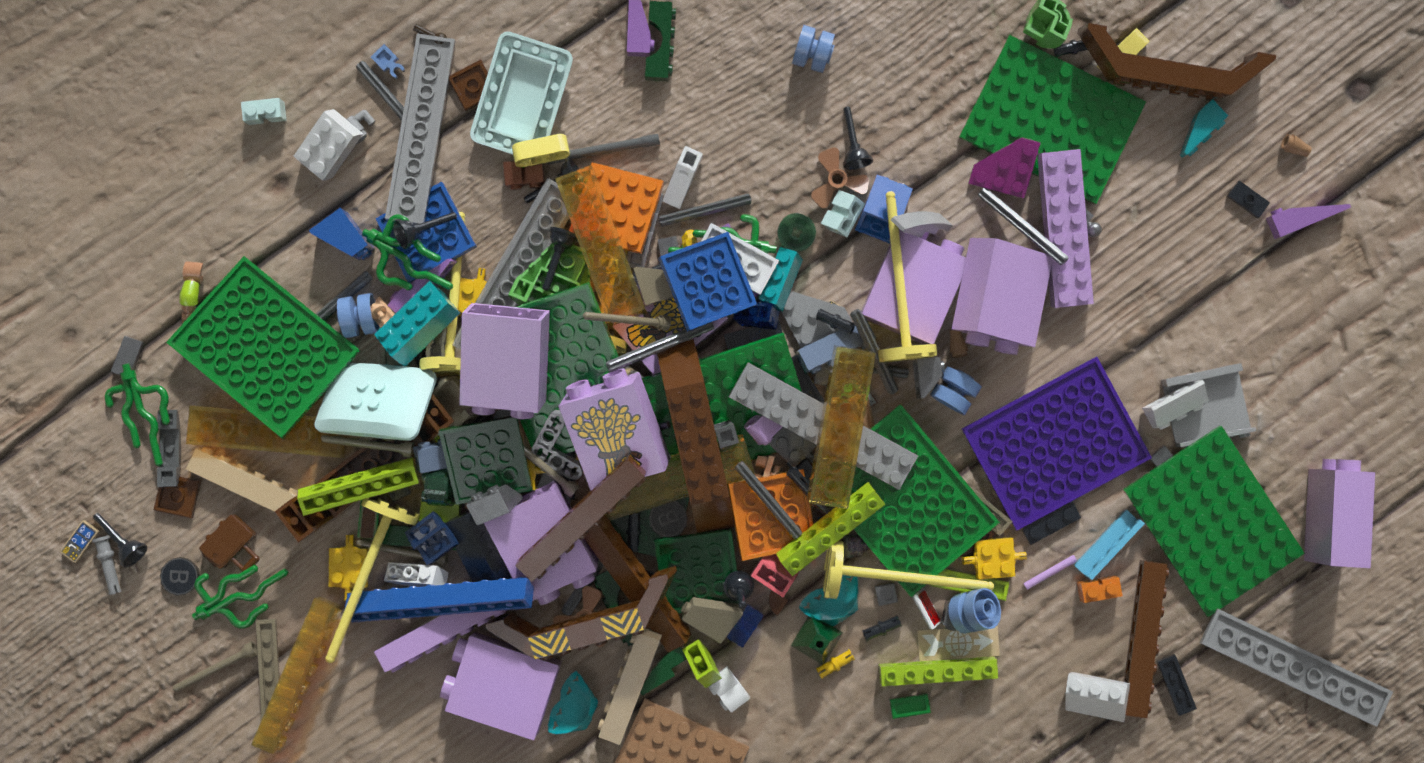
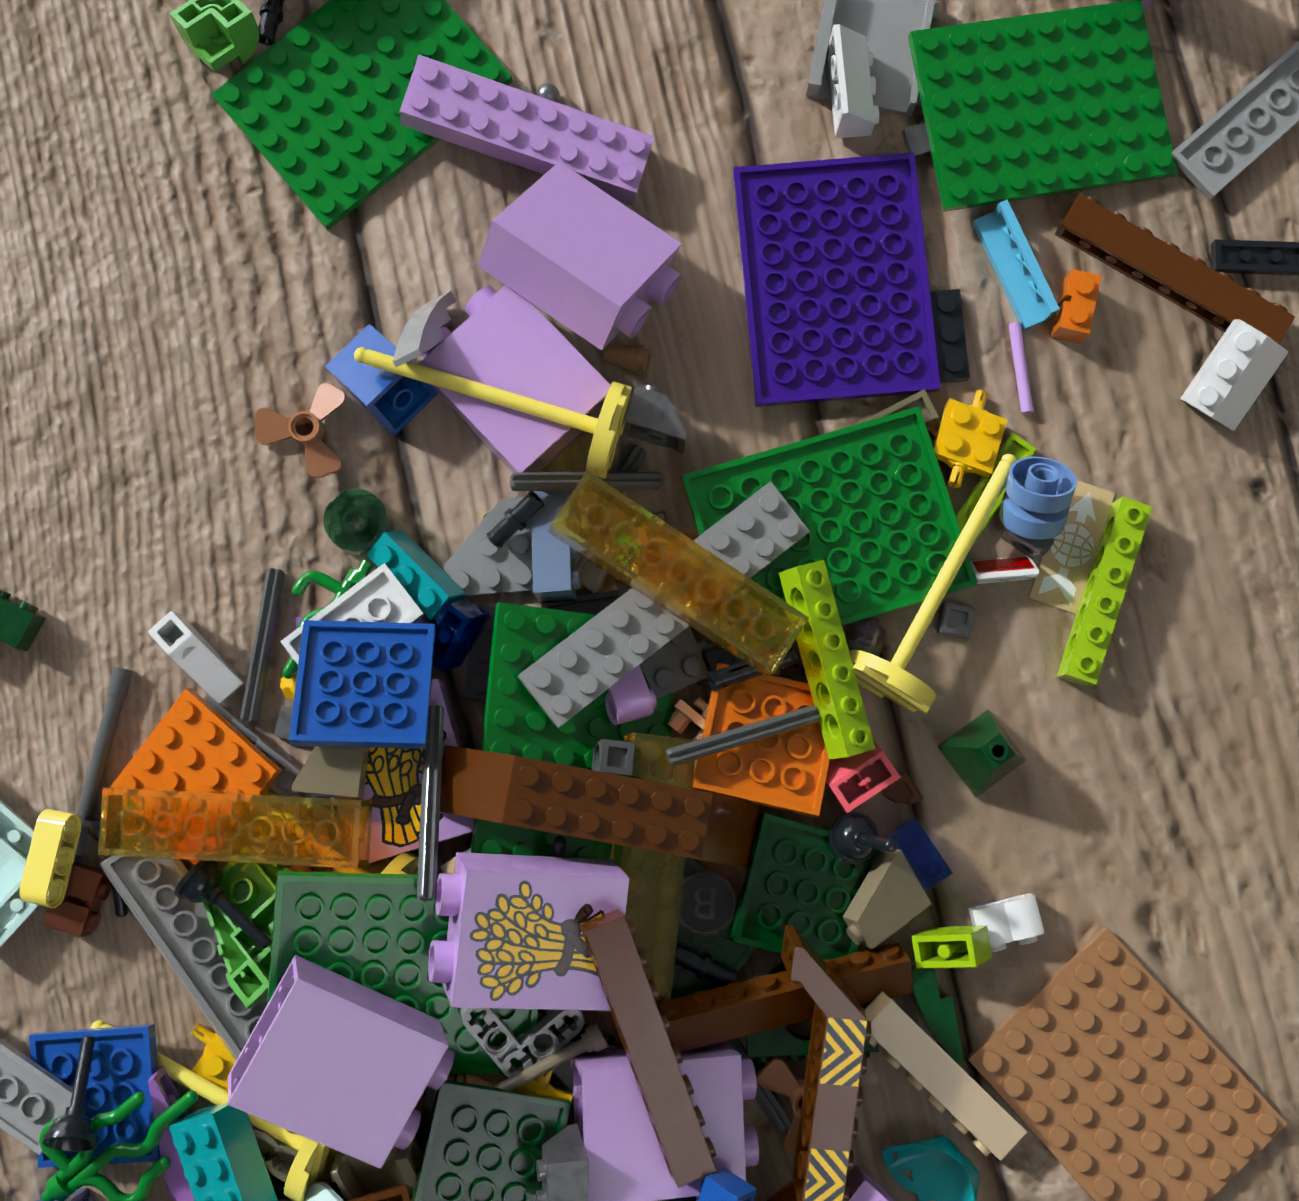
camera: 70 degrees left, 5 degrees down
dark tan piece [583,312,671,331] -> none
medium blue wheel [792,25,835,73] -> none
teal piece [799,575,859,626] -> none
yellow pin [816,649,855,679] -> none
light aqua brick [821,190,865,237] -> none
black piece [843,106,873,170] -> none
black pin [862,615,902,642] -> none
green tile [889,693,931,719] -> none
medium blue wheel [930,366,982,415] -> none
magenta plate [968,137,1041,198] -> none
axle [978,188,1068,265] -> none

